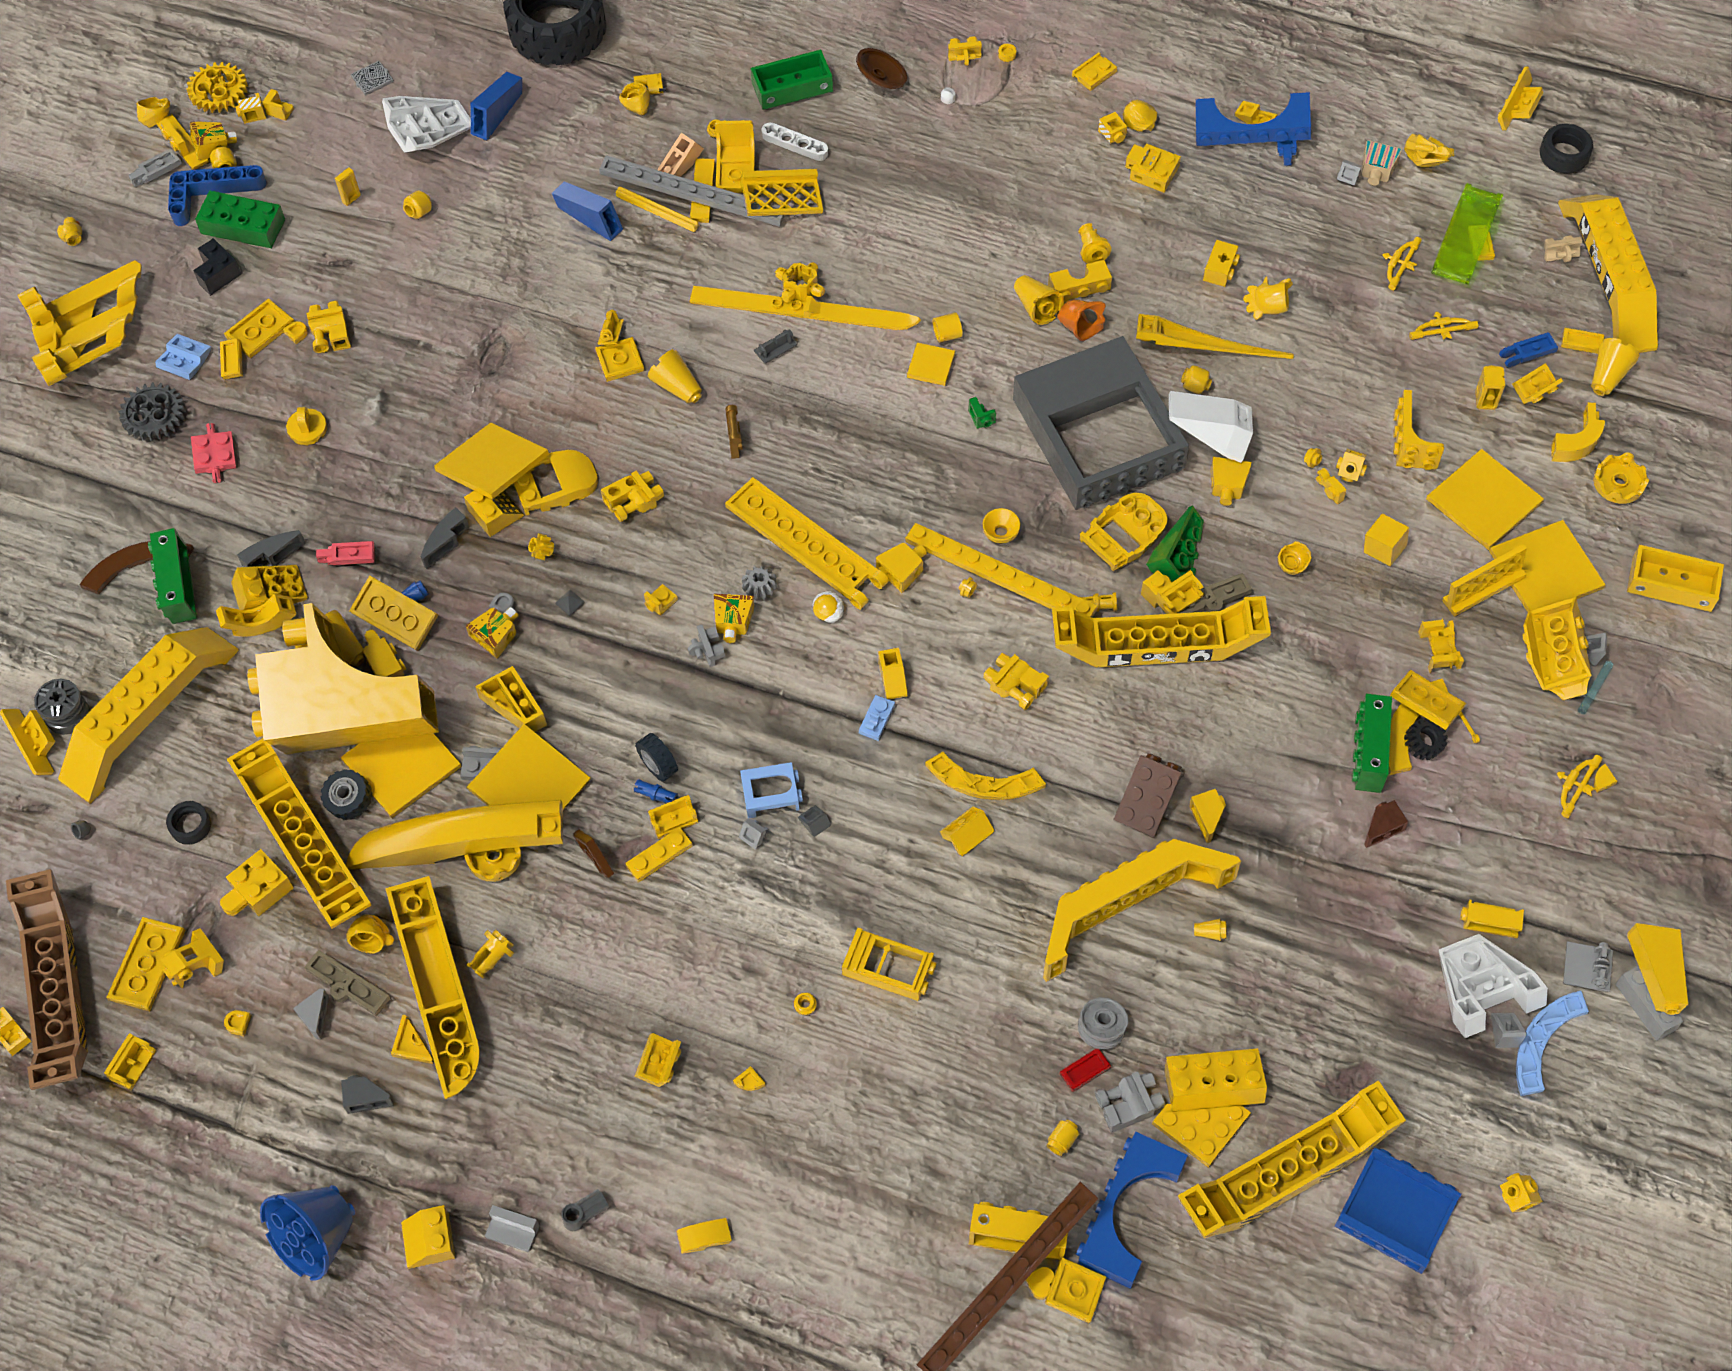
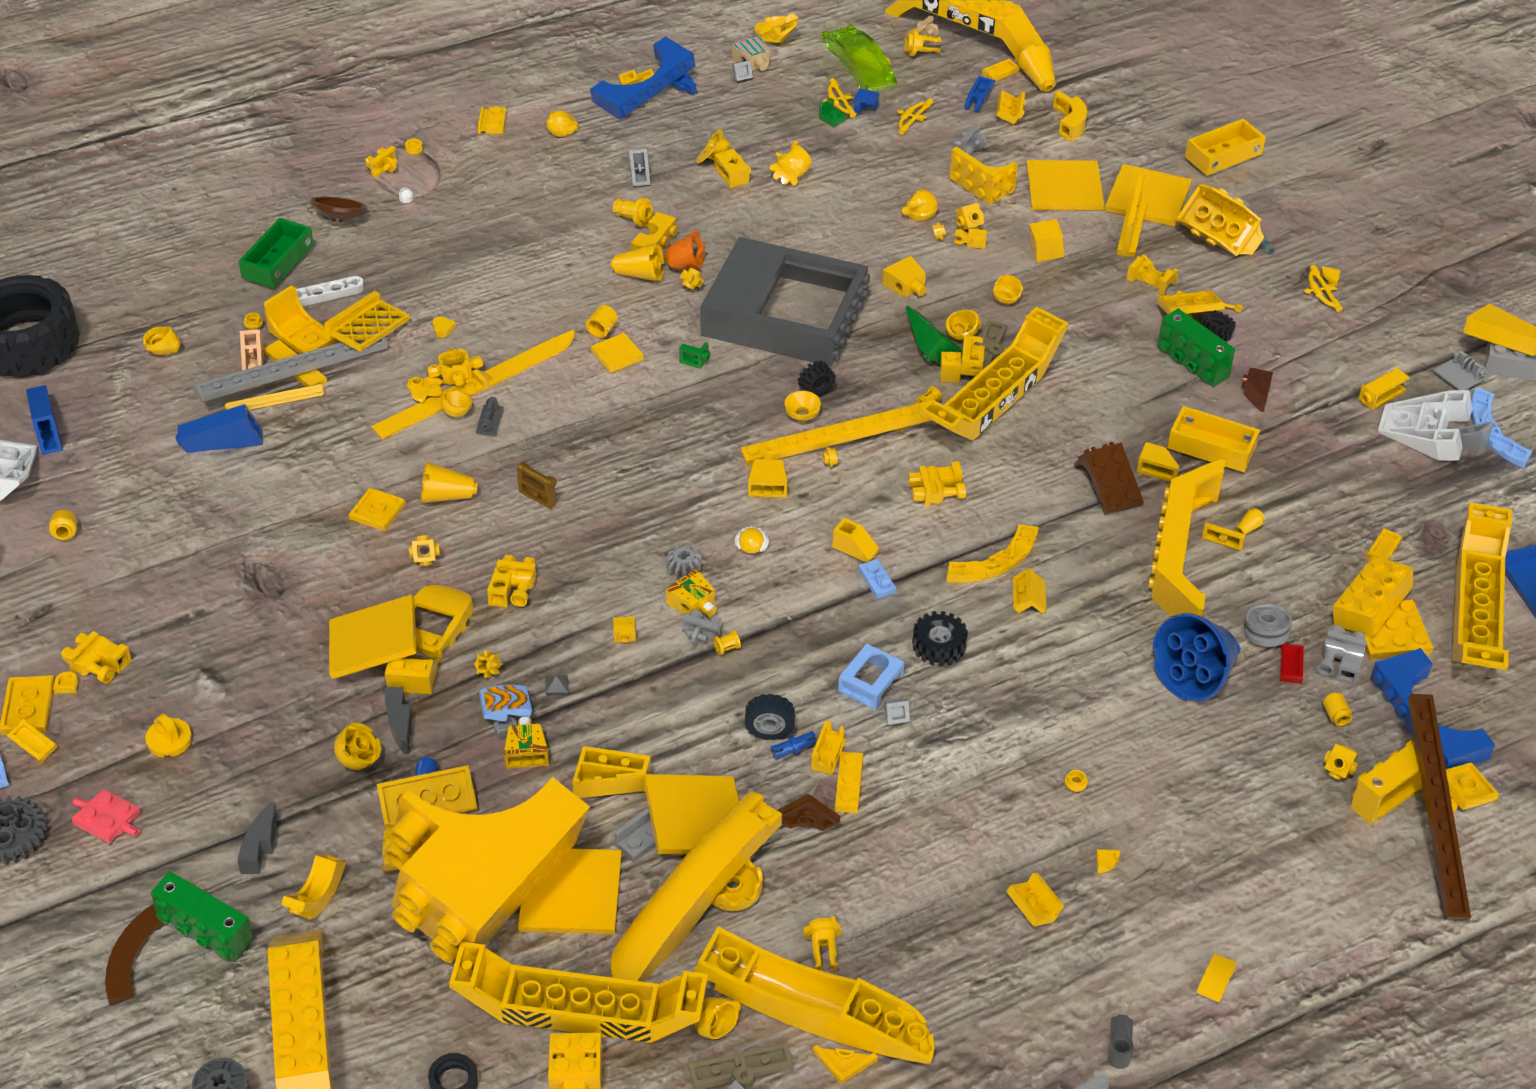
camera: 50 degrees left, 15 degrees down
yellow slope [231,565,307,610] -> none
coral hinge [316,541,375,565] -> none
black wheel [320,769,372,820] -> none
yellow hinge [598,310,624,345] -> none
yellow piece [633,73,666,95] -> none
yellow hinge [725,477,889,610] -> none
dark grey slope [798,805,831,837] -> none
yellow door [842,927,937,1001] -> none
yellow slope [1080,493,1167,571] -> none
yellow brick [1098,112,1127,144] -> none
yellow piece [1125,143,1181,193] -> none
yellow plate [1136,314,1294,359] -> none
white wedge [1169,391,1253,463] -> none
yellow head [1181,365,1212,394] -> none
yellow brick [1475,365,1505,410] -> none
yellow plate [1593,452,1649,504] -> none
none -> yellow cylinder [334,723,381,770]
none -> yellow plate [407,377,443,403]
none -> yellow brick [409,535,440,566]
none -> yellow tile [432,316,457,338]
none -> yellow piece [441,390,472,418]
none -> slope [479,685,532,722]
none -> light grey slope [629,149,651,187]
none -> yellow gear [680,267,704,291]
none -> yellow piece [696,129,731,163]
none -> yellow bush [713,630,741,656]
none -> black tyre [798,361,836,397]
none -> green bracket [819,98,846,128]
none -> blue panel [854,88,879,114]
none -> yellow piece [901,189,938,221]
none -> yellow piece [903,29,941,56]
none -> black wheel [912,611,968,666]
none -> yellow hair [945,310,982,341]
none -> light grey hips [955,124,986,155]
none -> blue cone [1152,613,1241,702]
none -> yellow piece [1167,406,1260,473]
none -> yellow slope [1201,522,1246,551]
none -> yellow brick [1323,743,1360,780]
none -> yellow tile [1366,528,1403,560]

